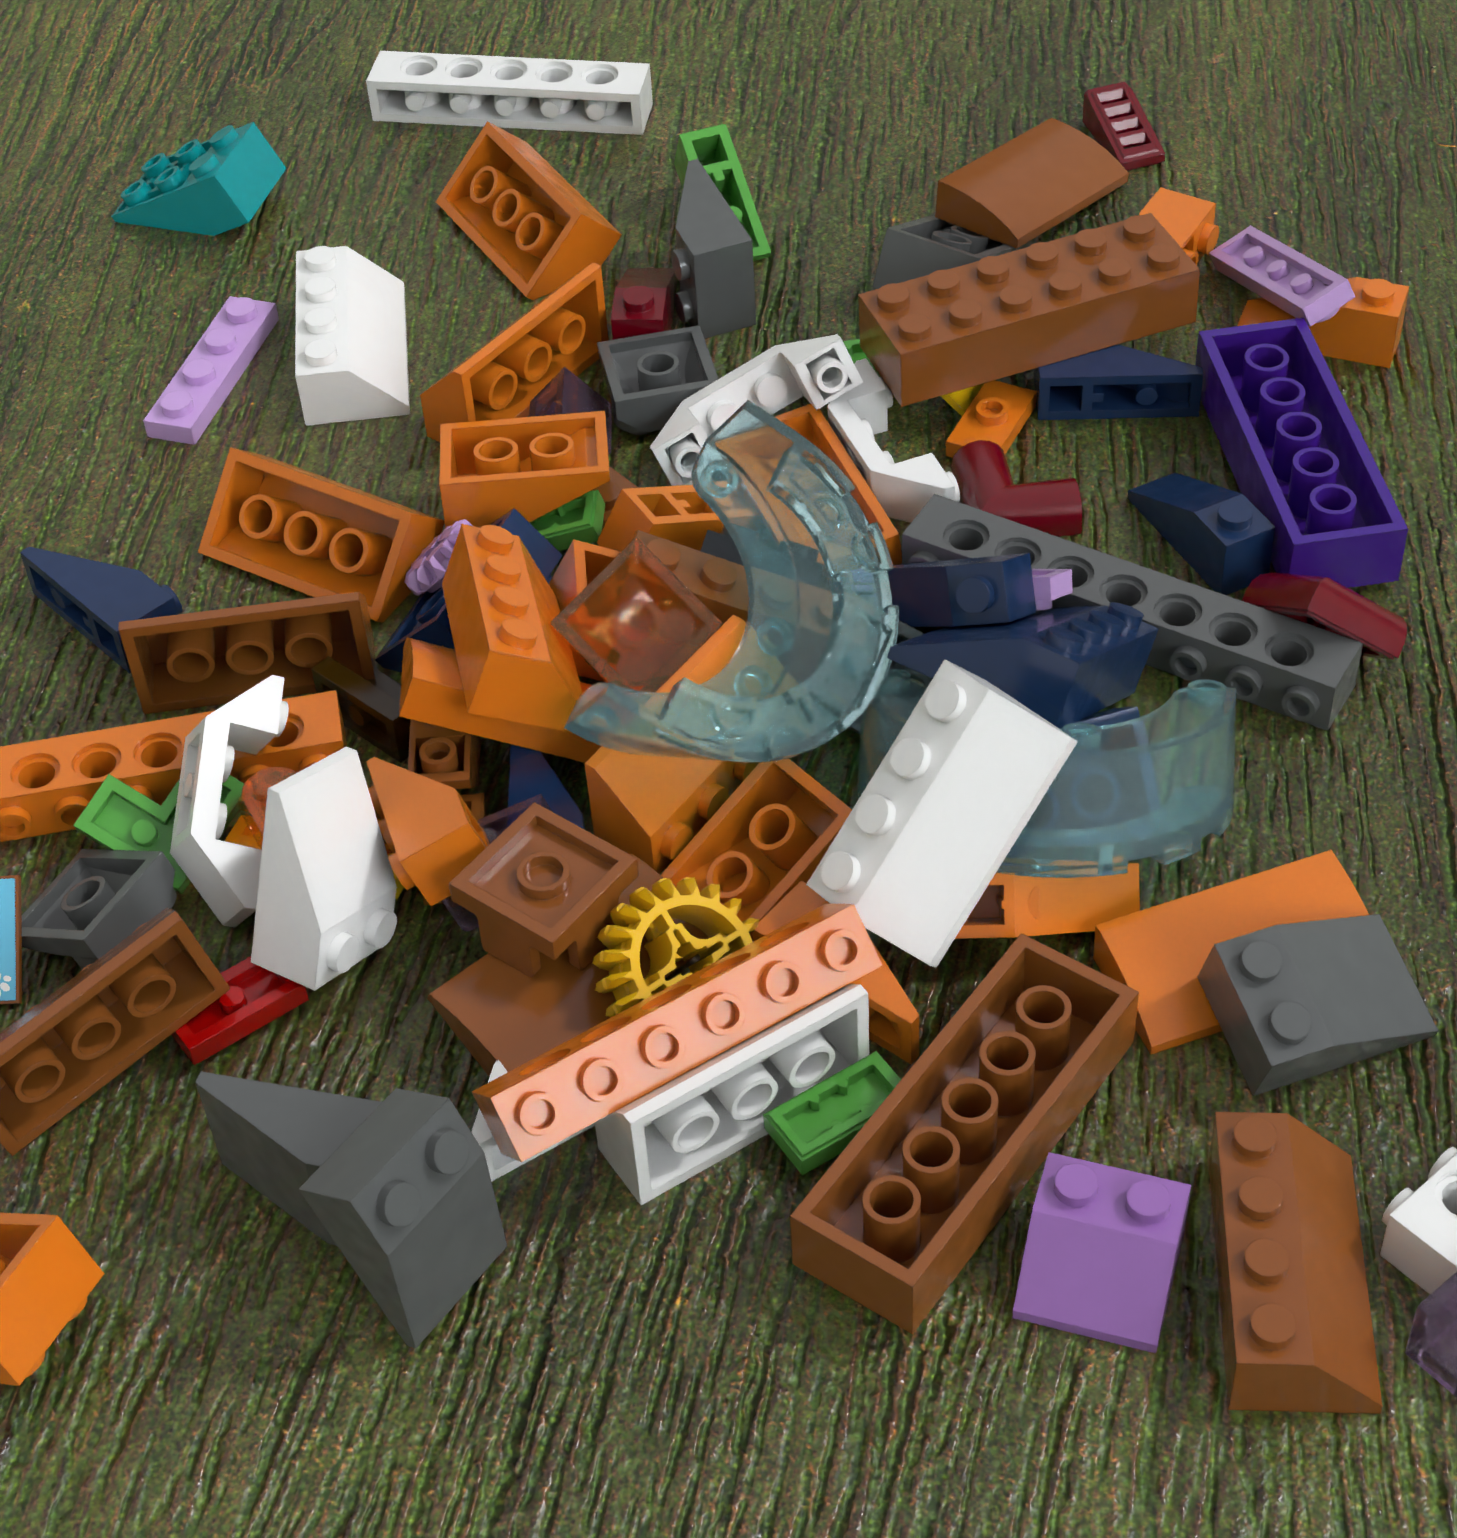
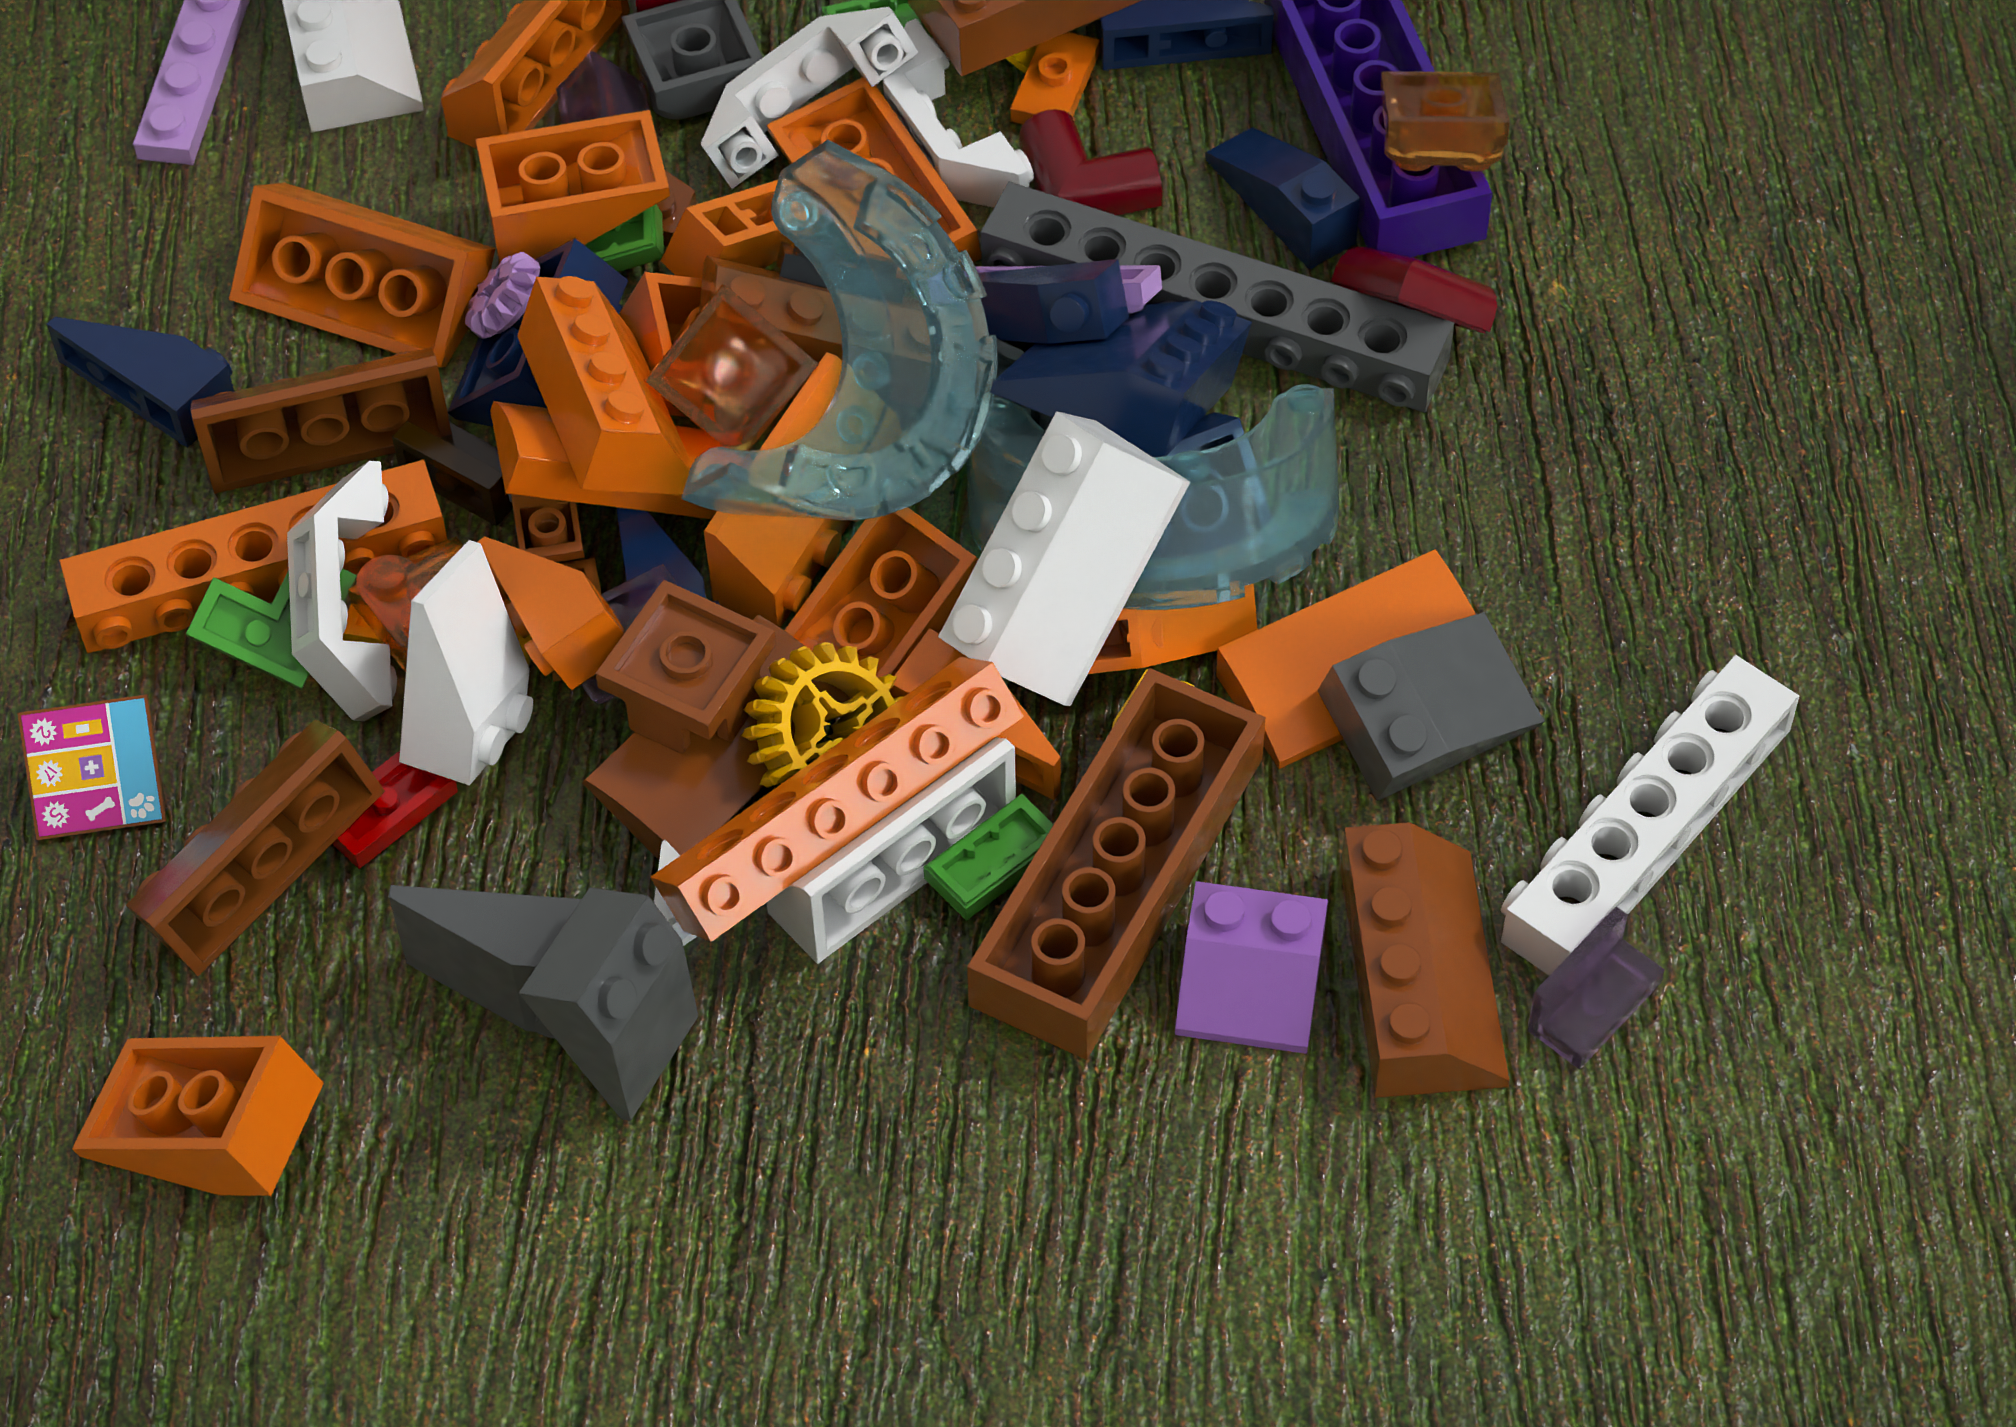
camera: 10 degrees left, 10 degrees up
dark grey slope [22,849,177,969] -> none
none -> clear orange slope [1380,71,1510,172]

